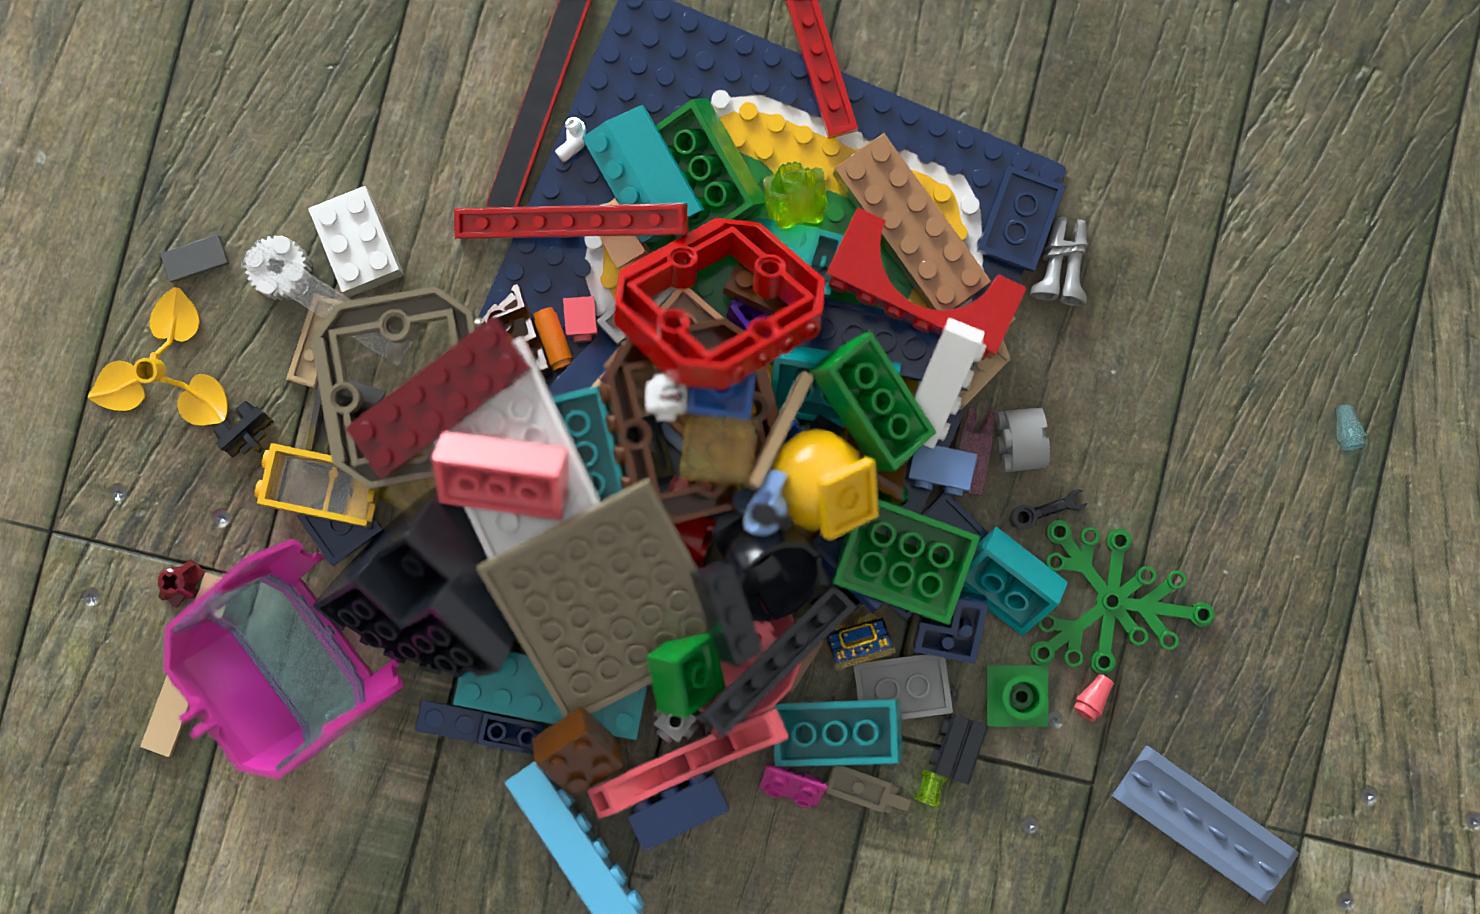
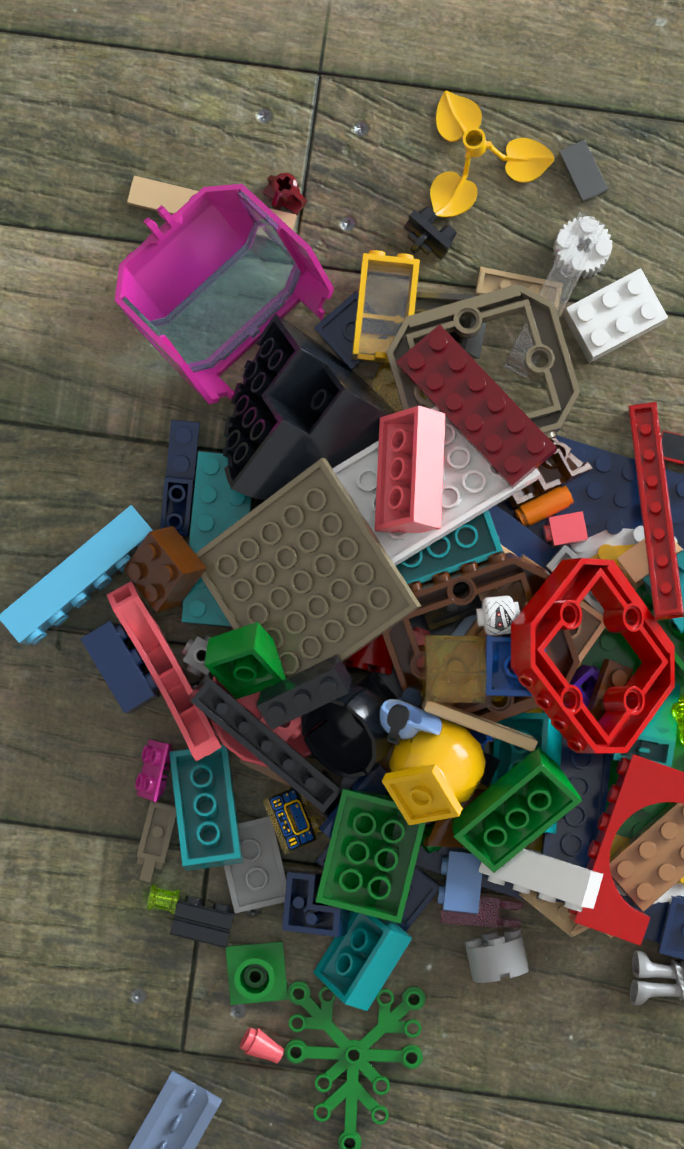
camera: 90 degrees right, 0 degrees up
black brick [1009,489,1087,530] -> none

